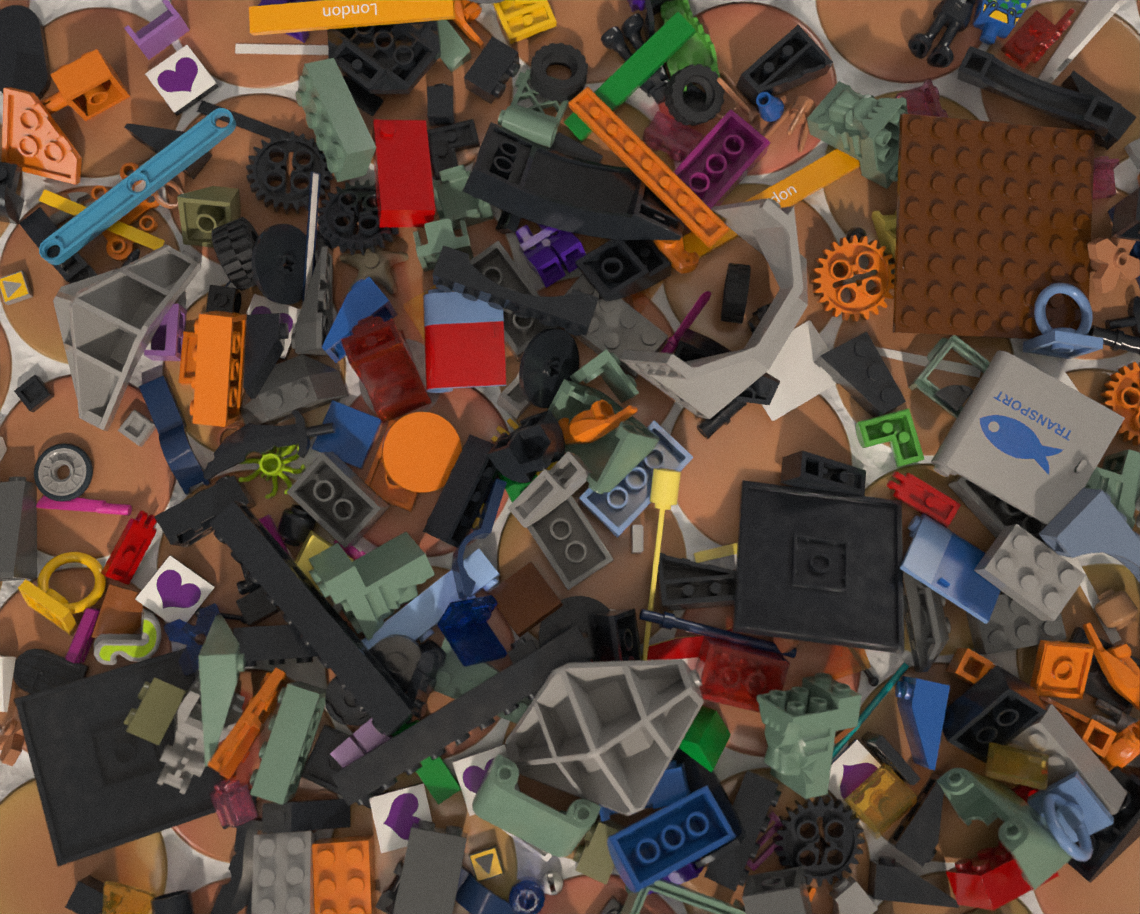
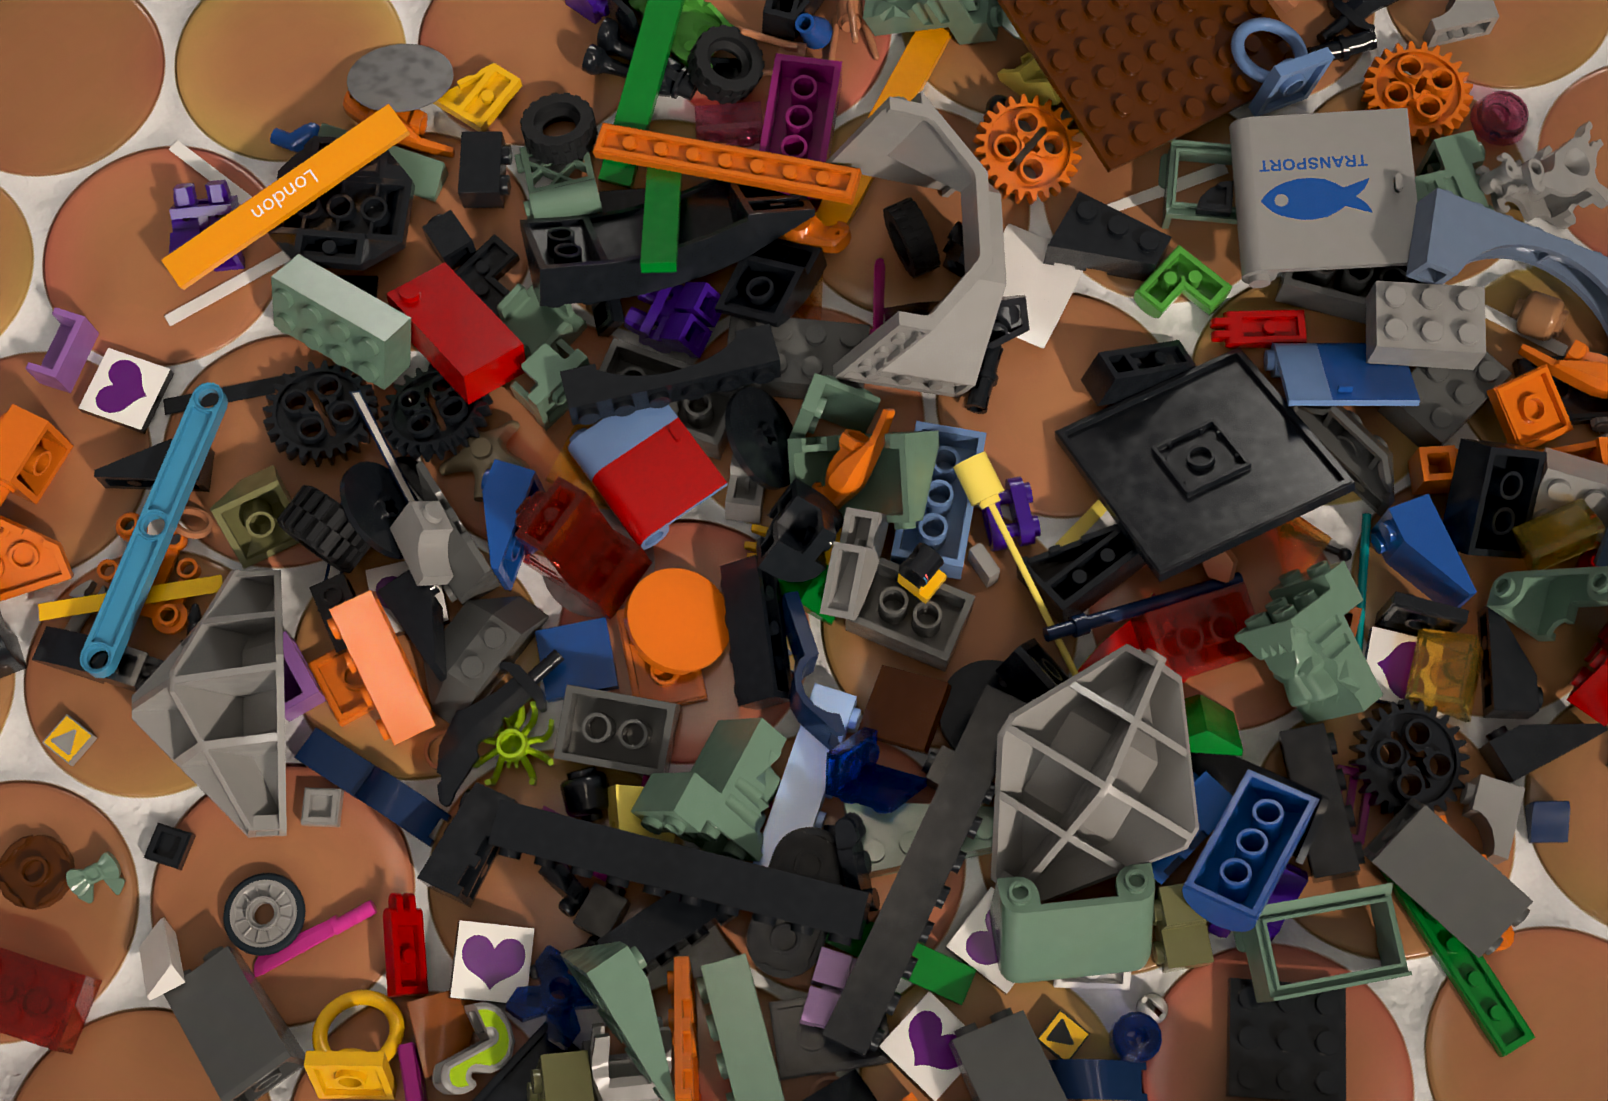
camera: 30 degrees left, 10 degrees down
none -> light grey arch [390,501,454,586]
none -> green tile [640,167,682,273]
none -> black leg [897,542,947,604]
none -> dark purple brick [981,476,1041,552]

